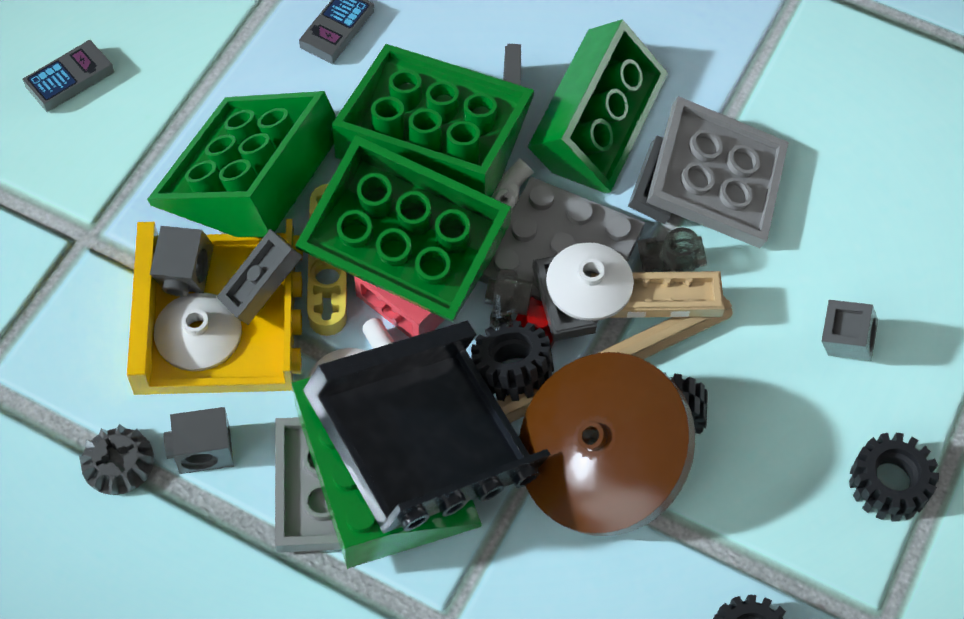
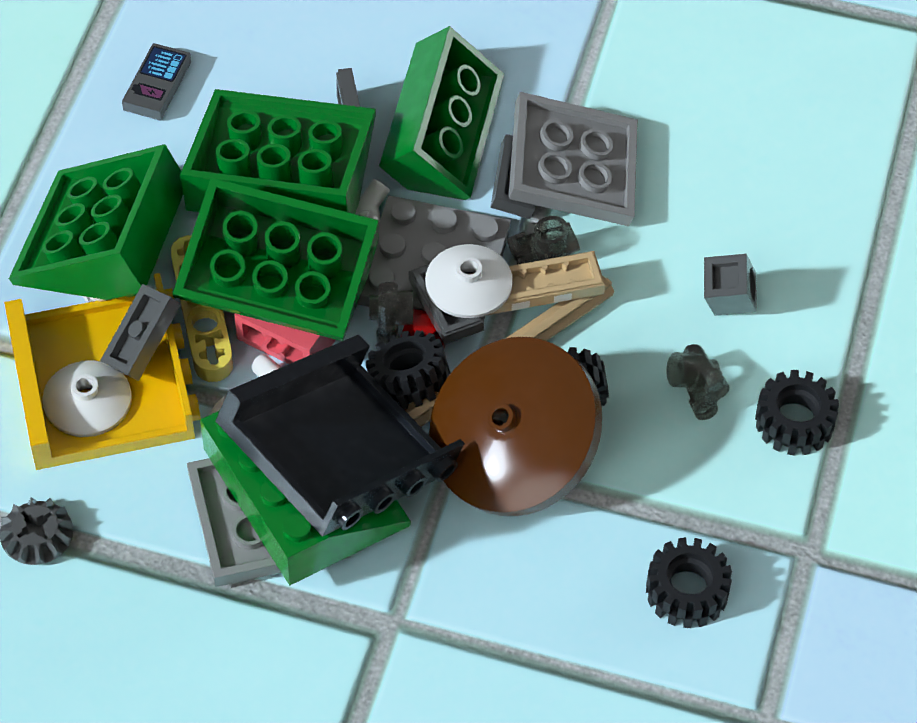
camera: 10 degrees left, 5 degrees down
dark grey brick [150,226,214,297] -> none
dark grey brick [163,407,234,474] -> none
none -> clear smoke plate [666,344,730,420]

